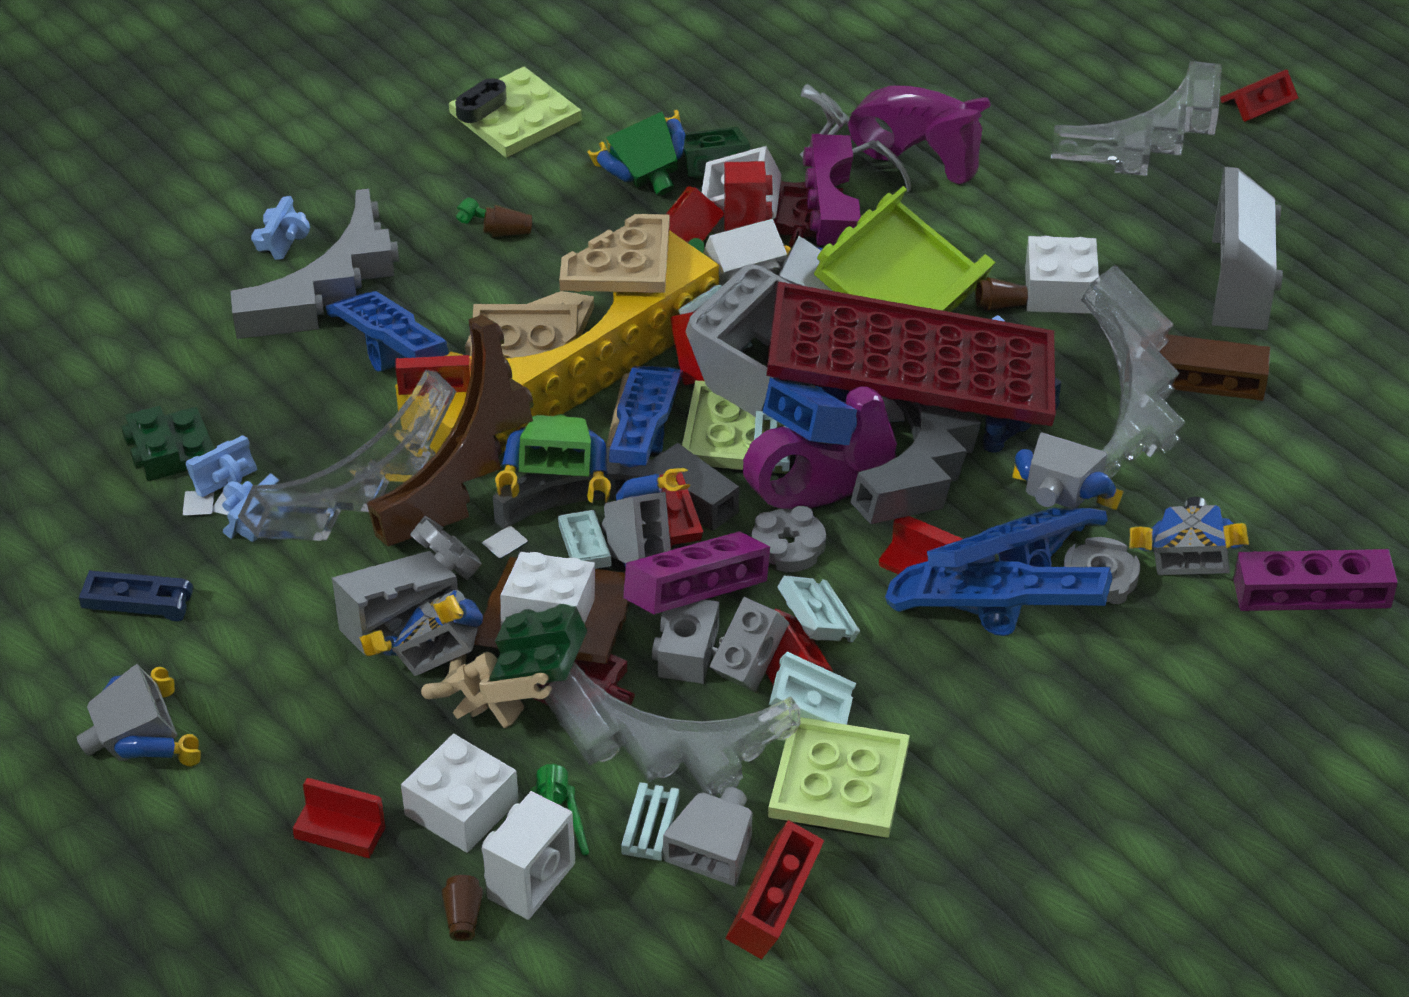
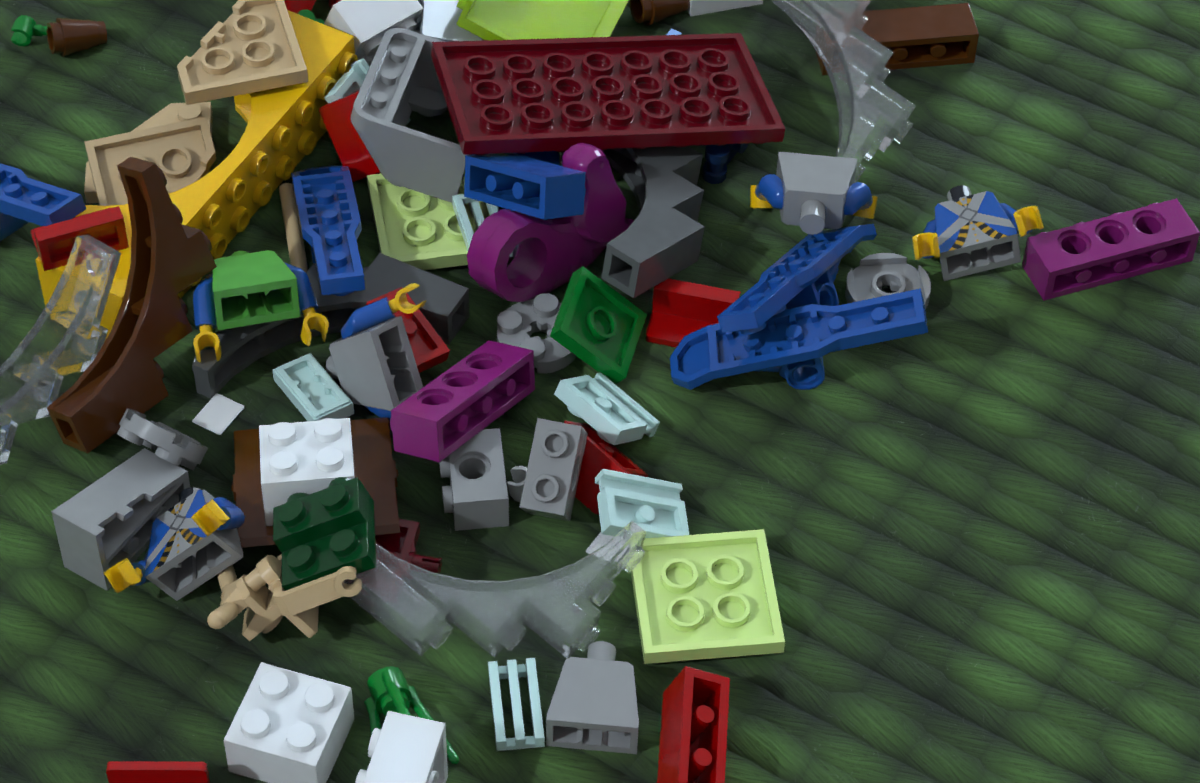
camera: 20 degrees left, 5 degrees up
none -> green plate [550,266,647,384]

